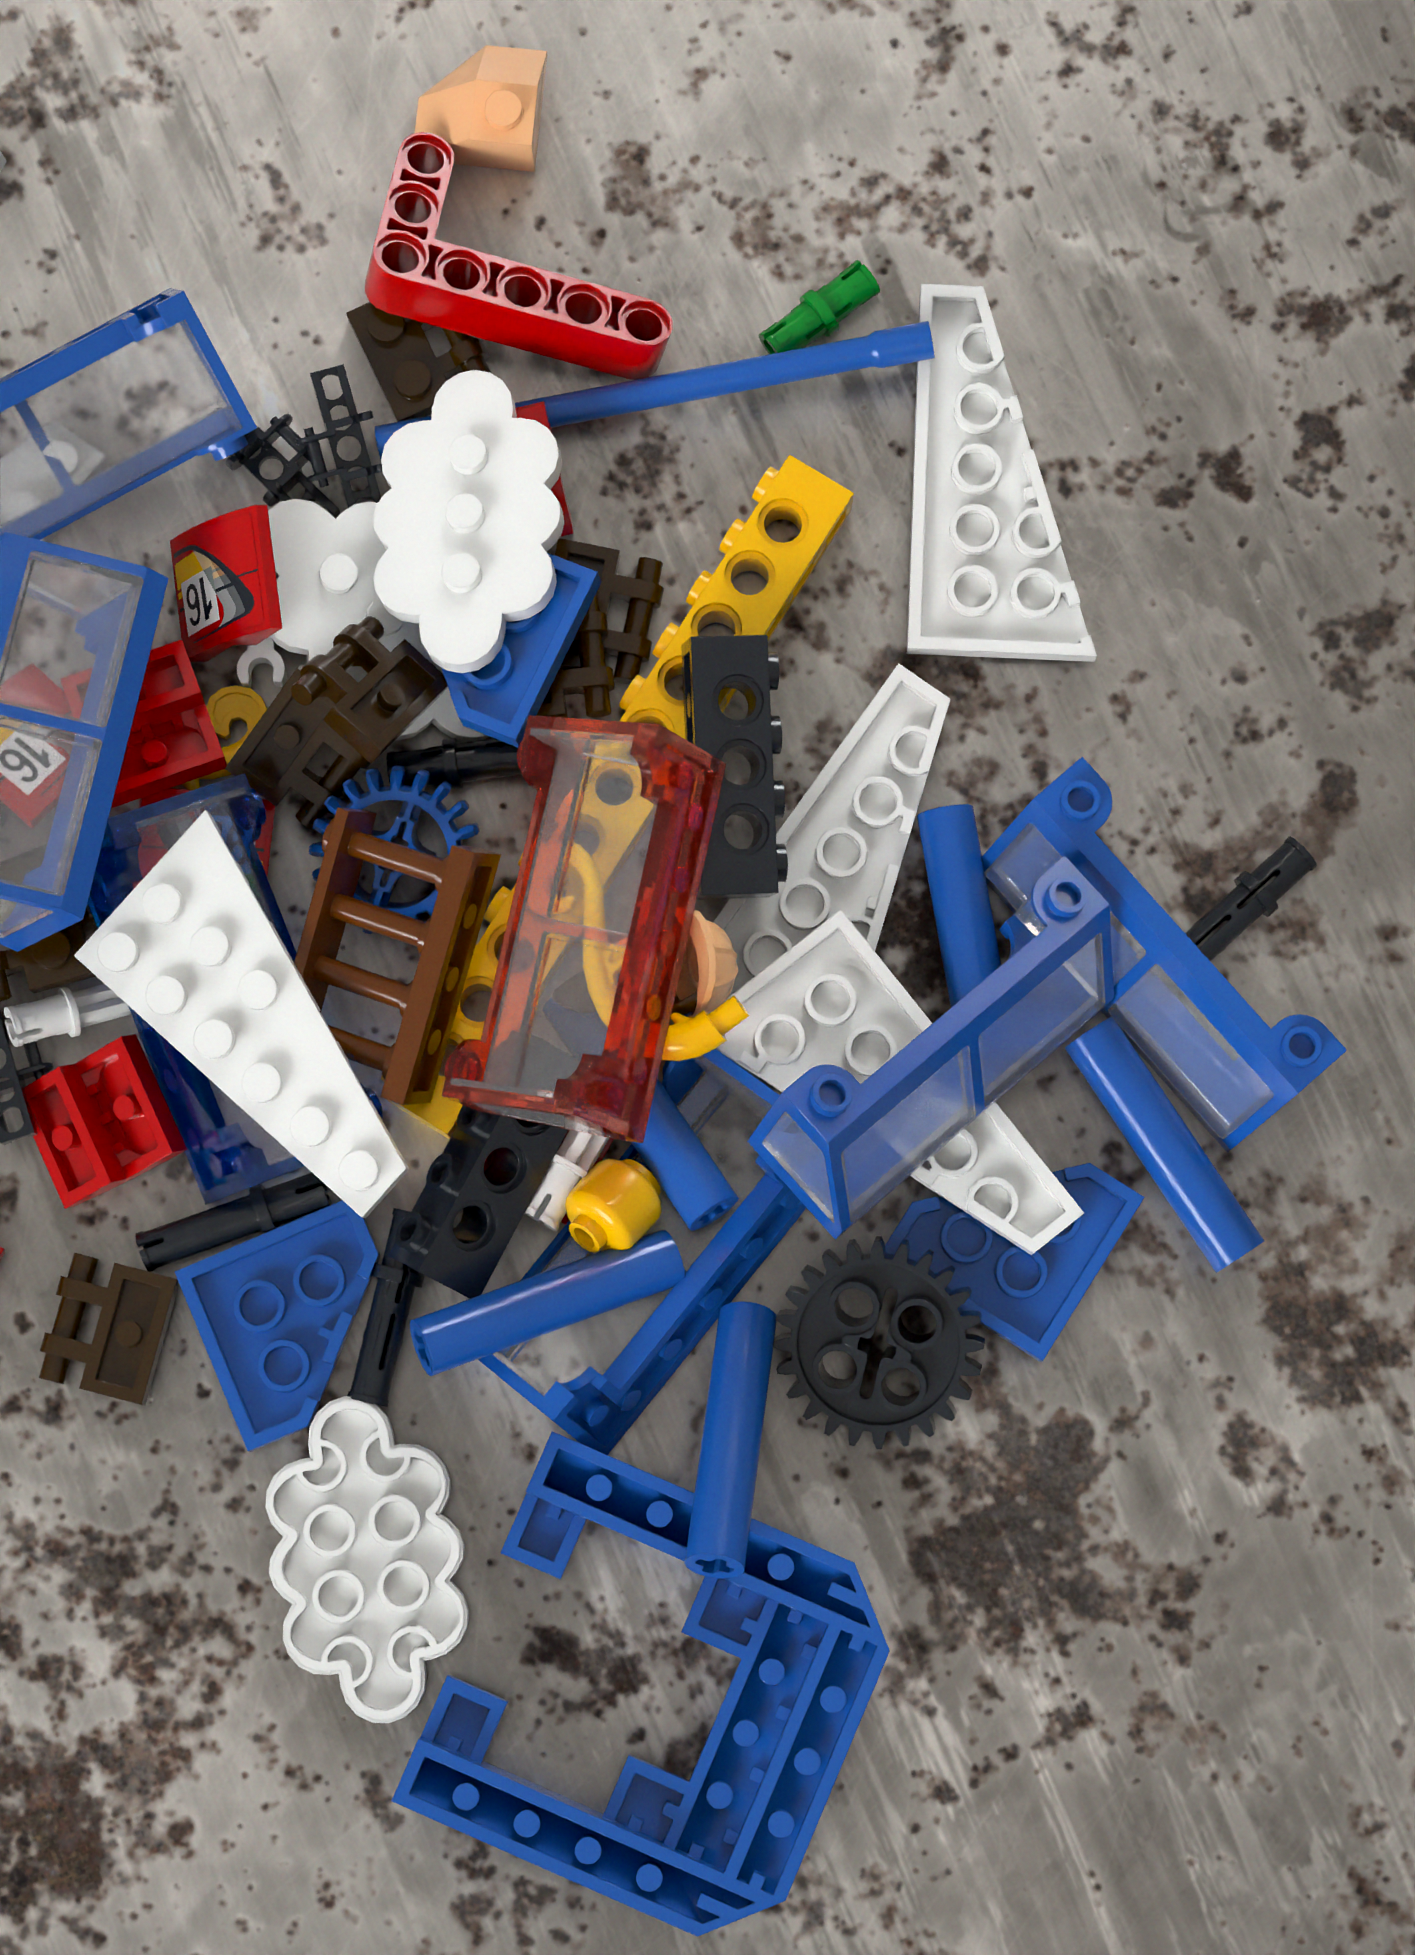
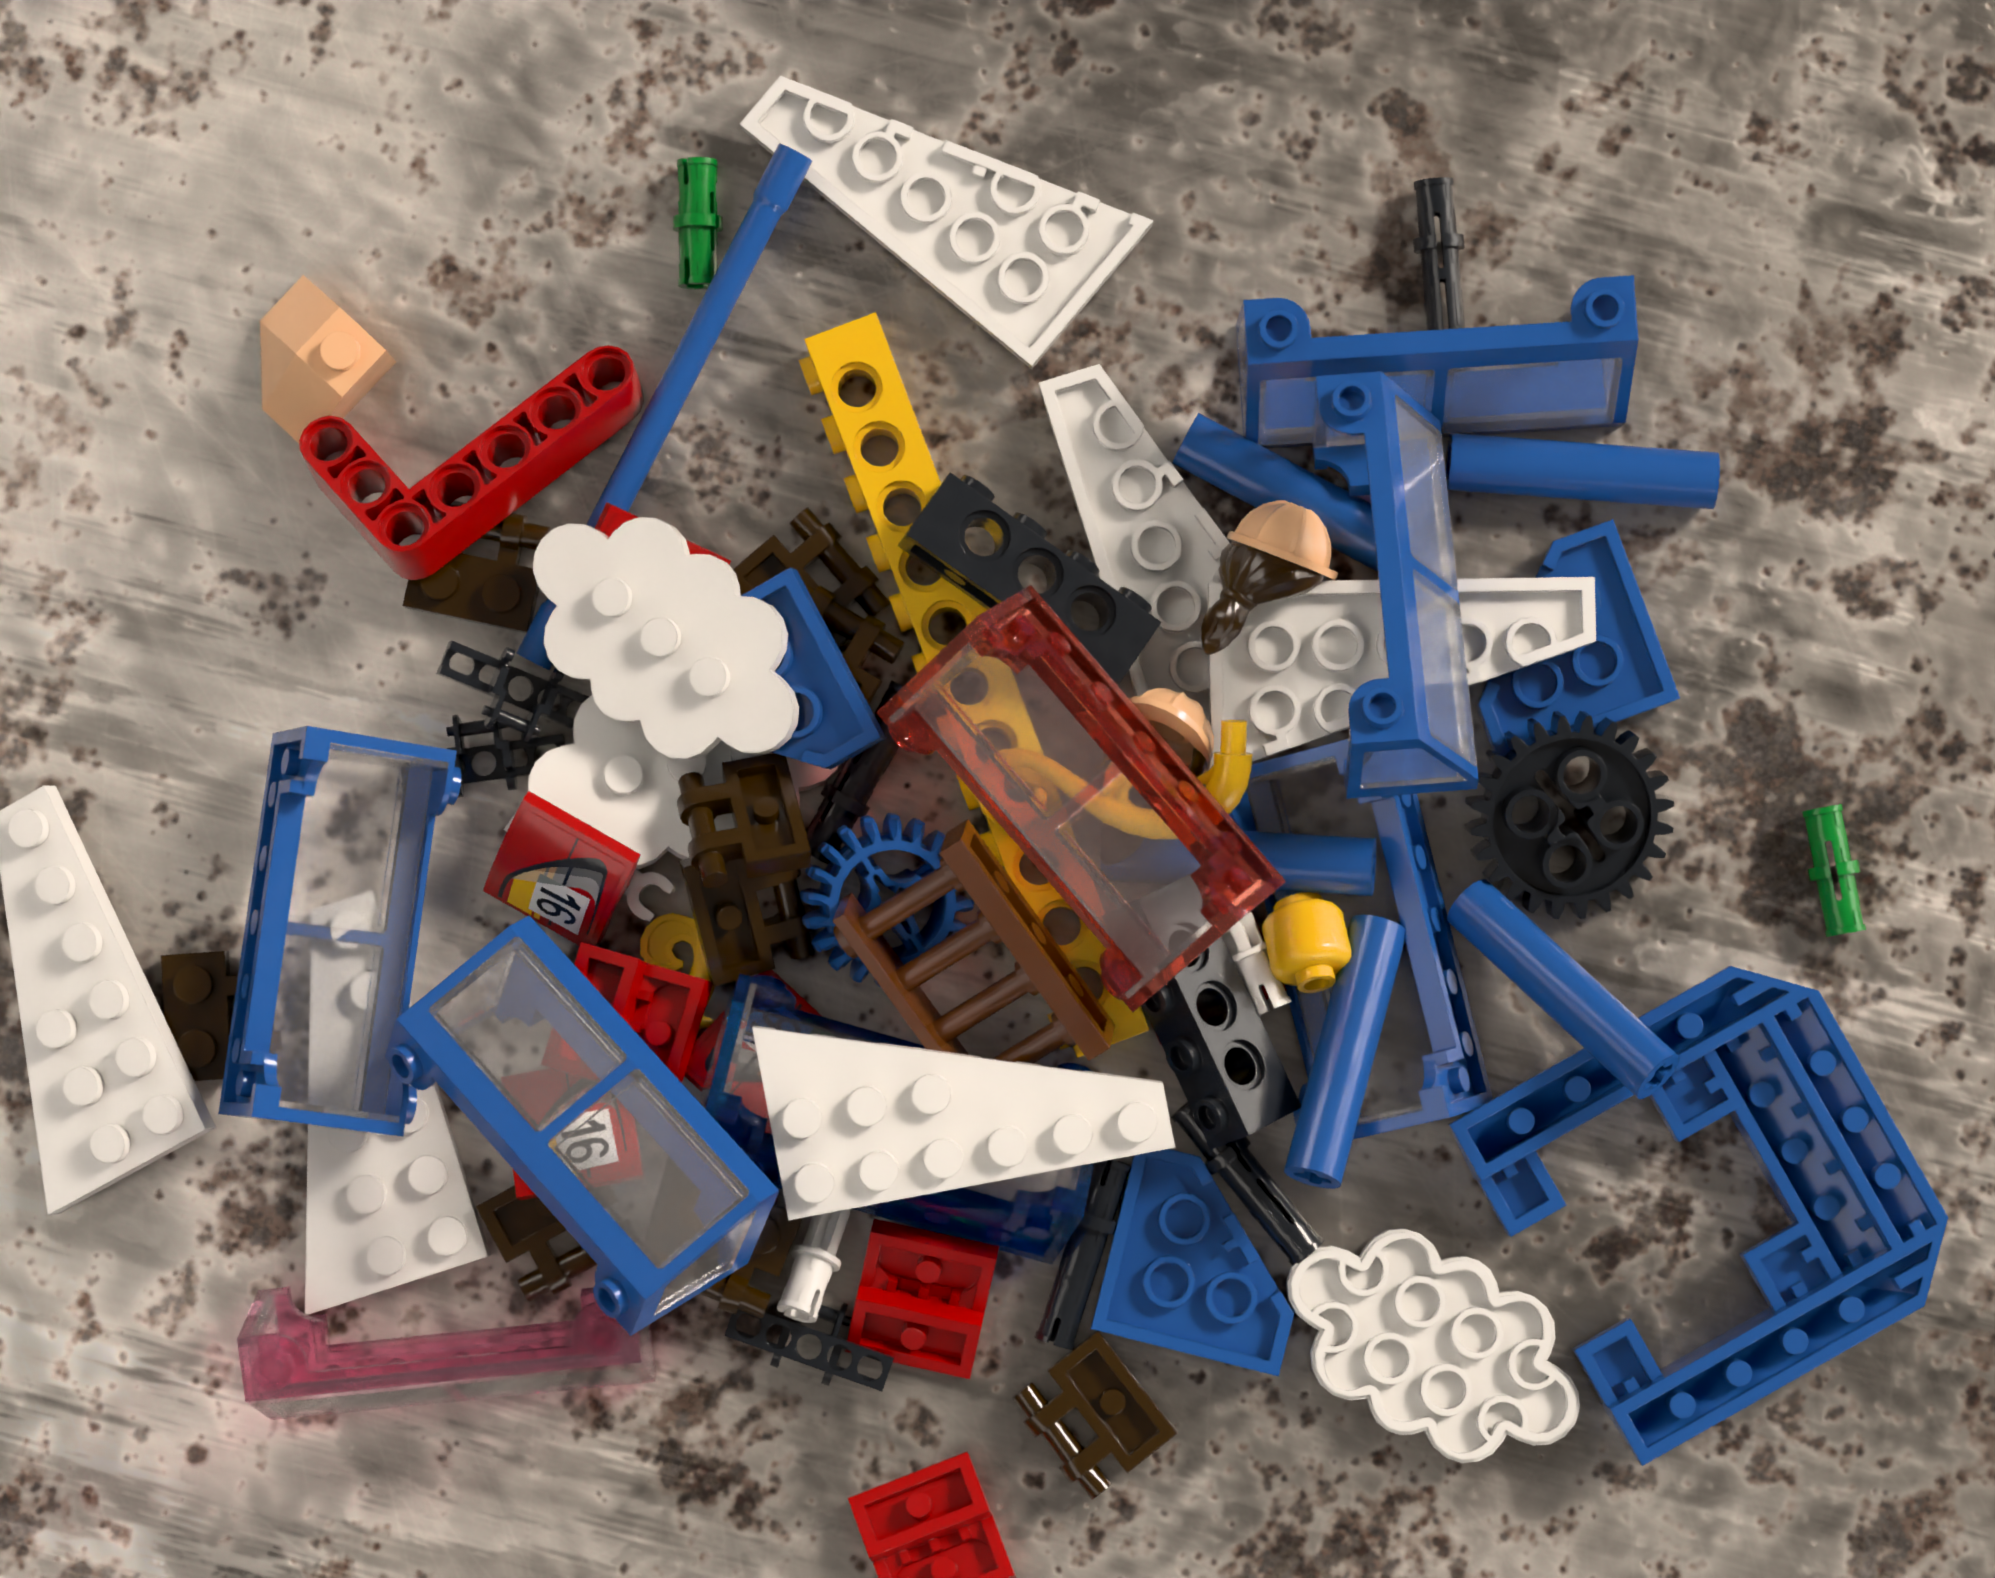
camera: 50 degrees left, 5 degrees up
none -> piece [1201,500,1338,655]
none -> green pin [1802,804,1866,937]

